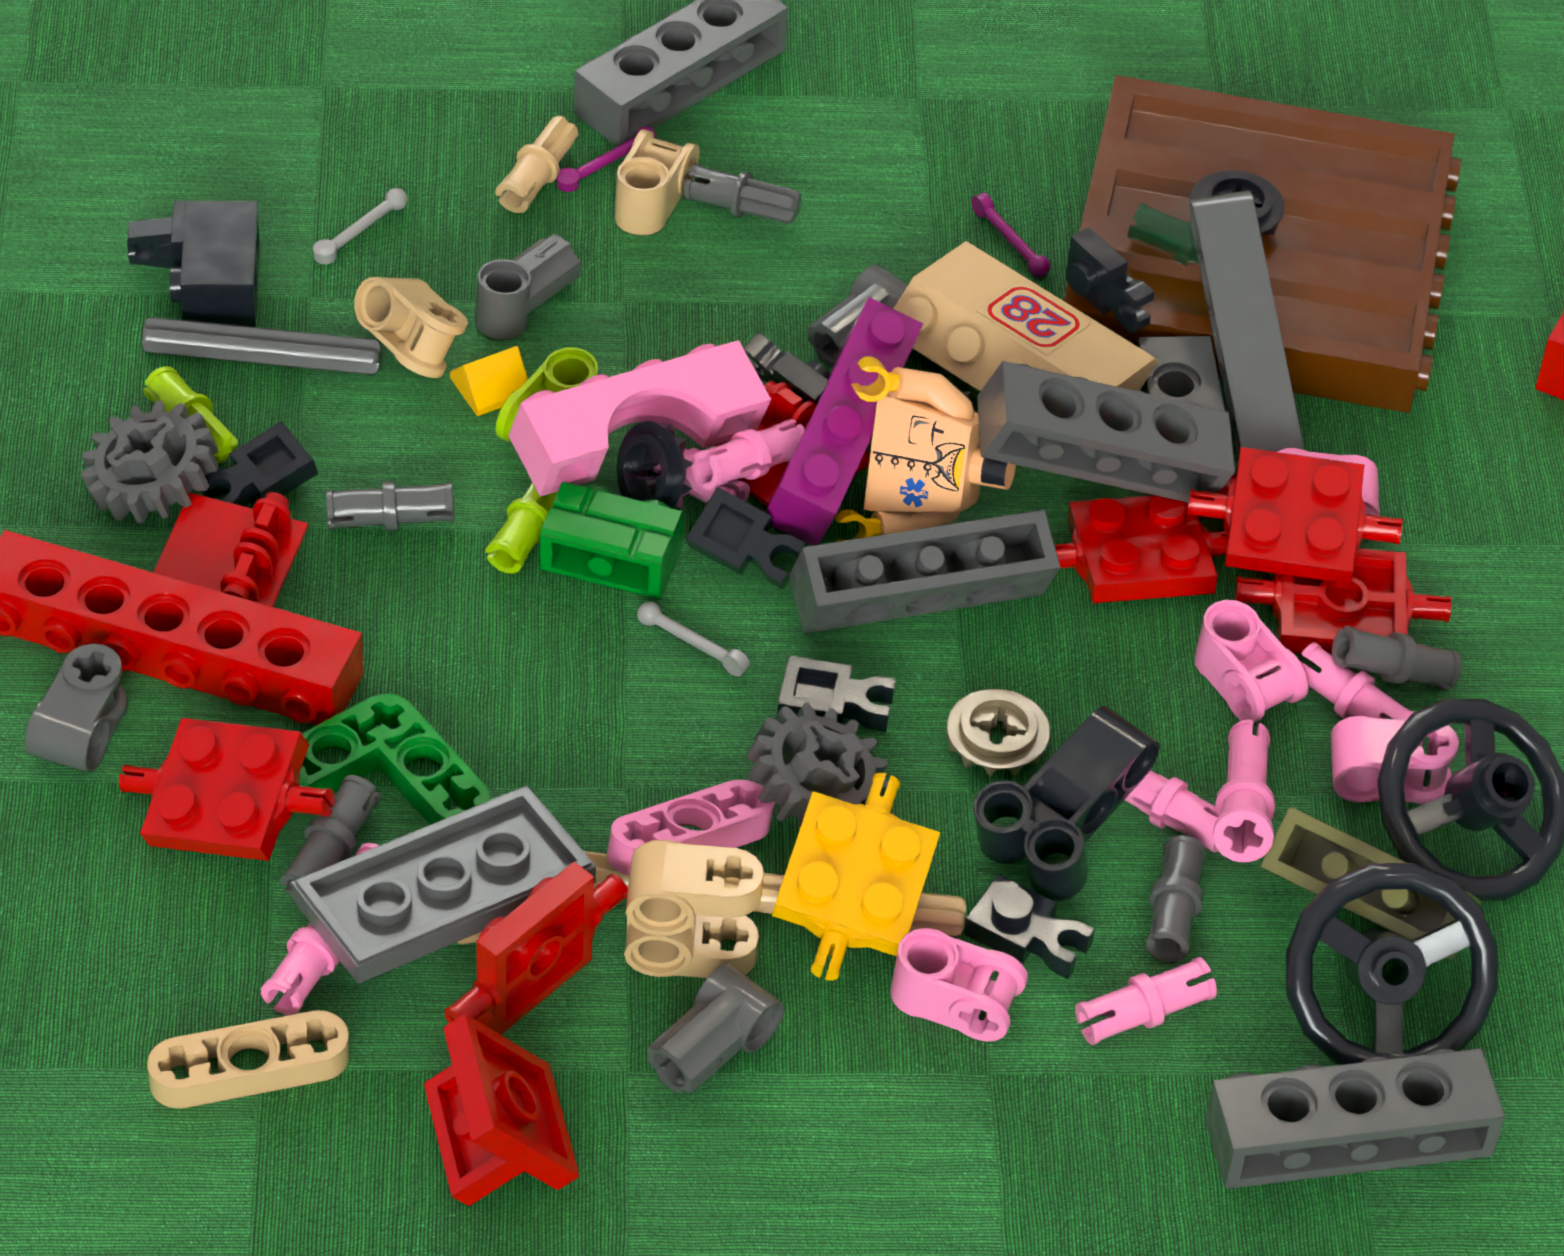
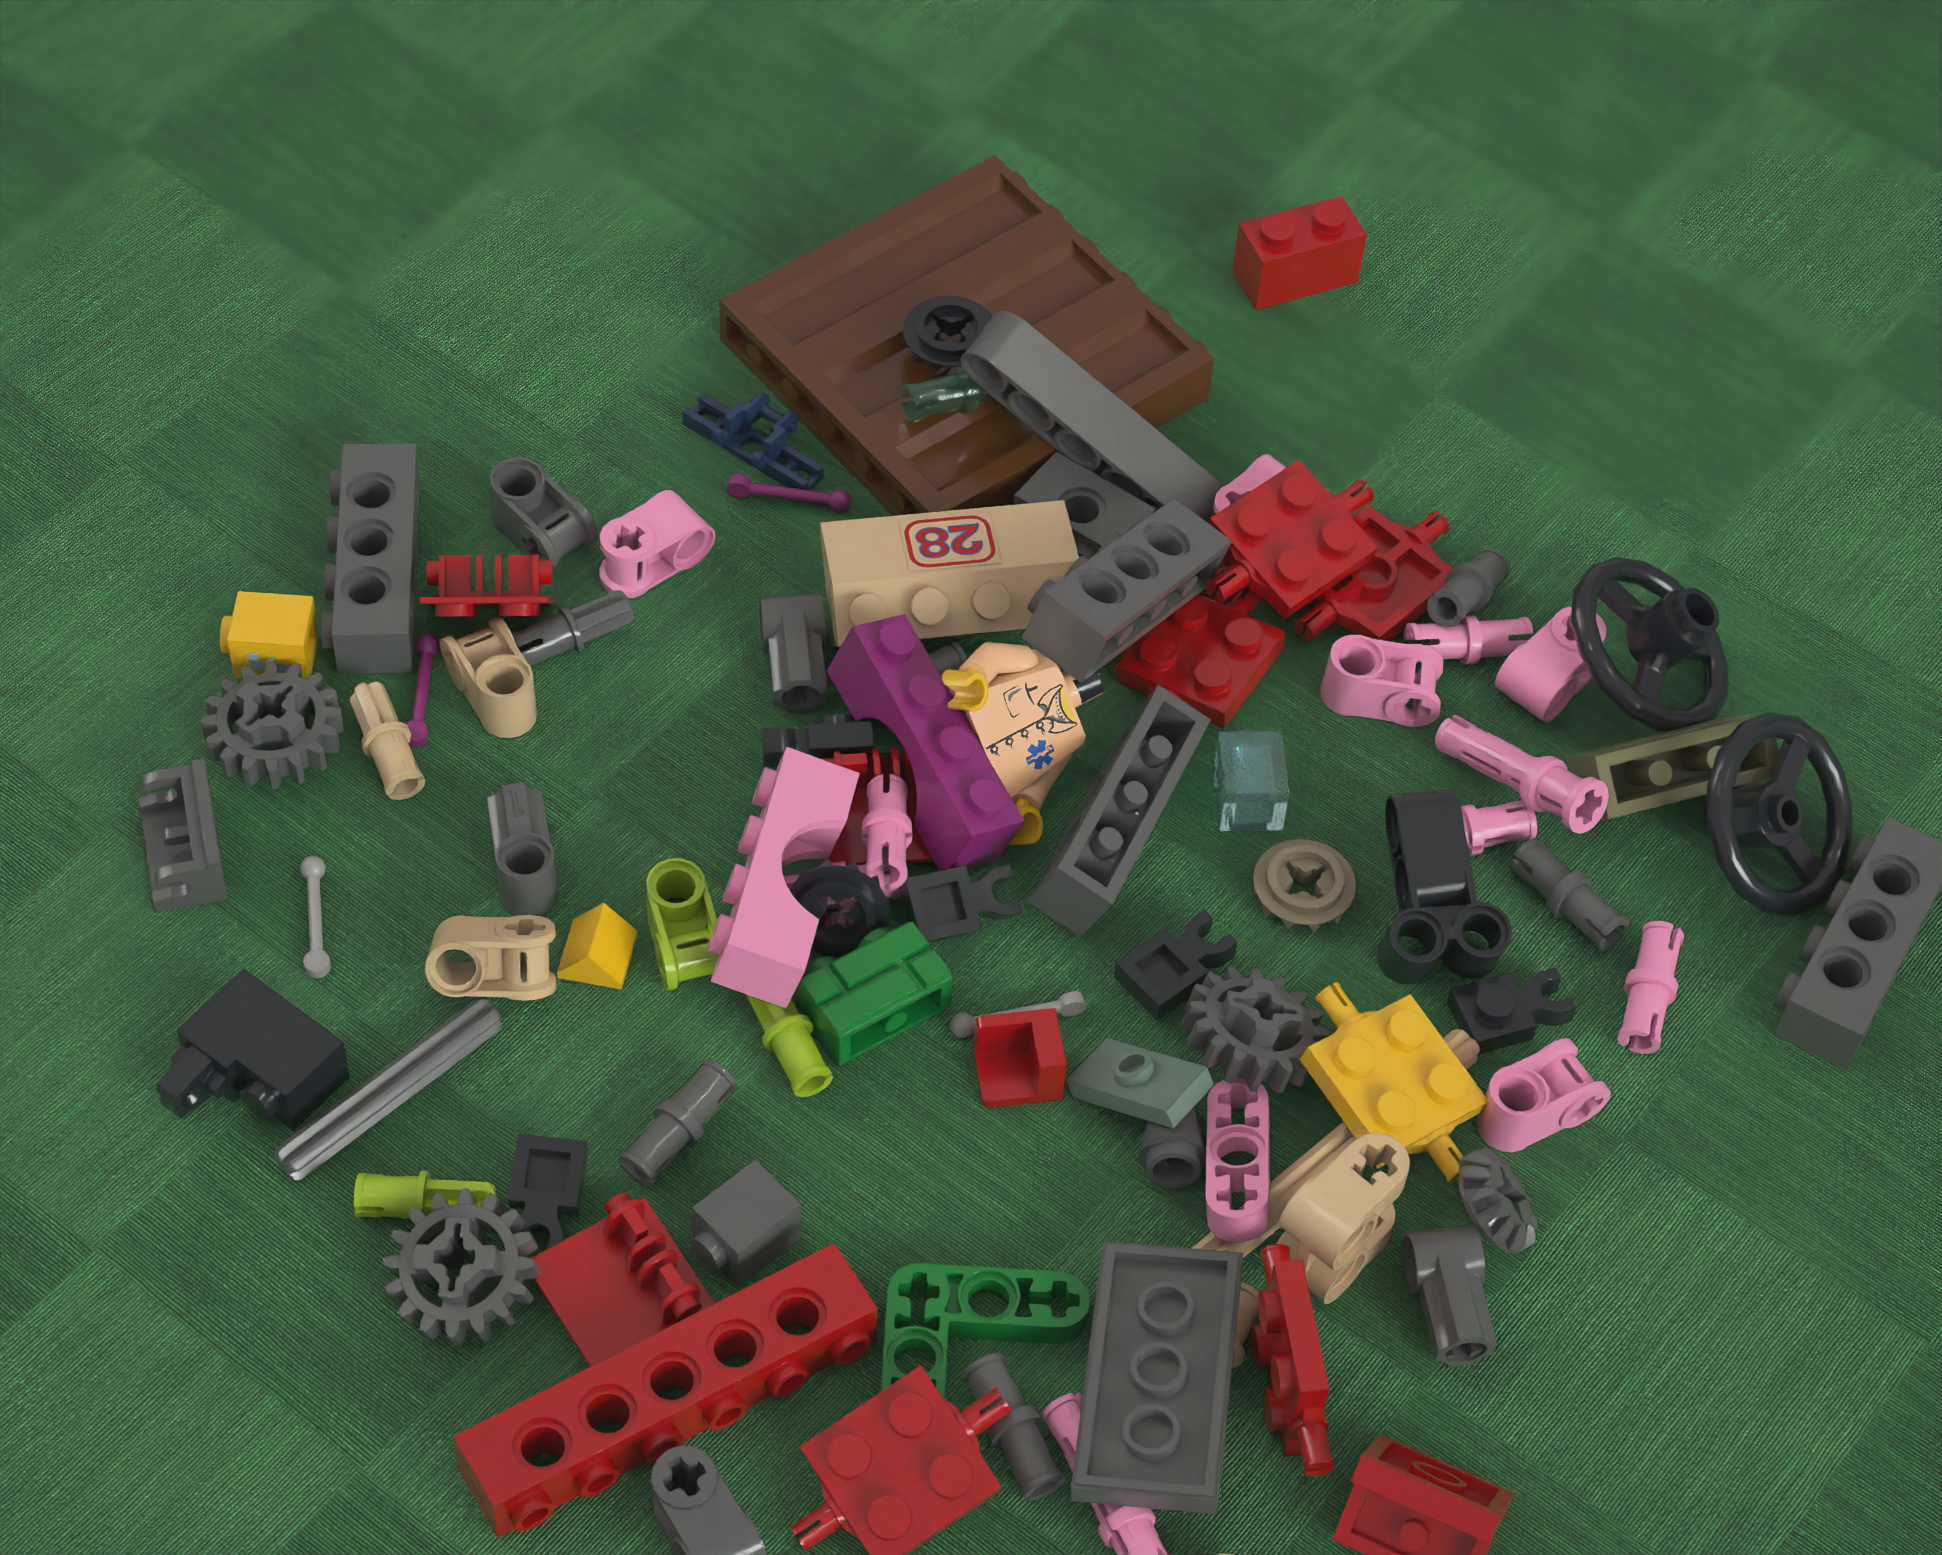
camera: 50 degrees left, 5 degrees up
black plate [1065,227,1155,334] -> none
none -> dark grey hinge [139,758,228,912]
none -> dark grey gear [201,661,344,790]
none -> yellow brick [220,591,319,680]
none -> red hinge [420,554,554,617]
none -> dark grey piece [490,457,598,569]
none -> bright pink piece [599,490,716,598]
none -> dark blue piece [683,393,824,491]
none -> dark grey brick [691,1159,802,1288]
none -> red panel [973,1008,1067,1108]
none -> sand green plate [1066,1038,1214,1129]
none -> dark grey cone [1139,1107,1206,1189]
none -> clear light blue brick [1212,729,1290,831]
none -> dark grey gear [1459,1147,1538,1254]

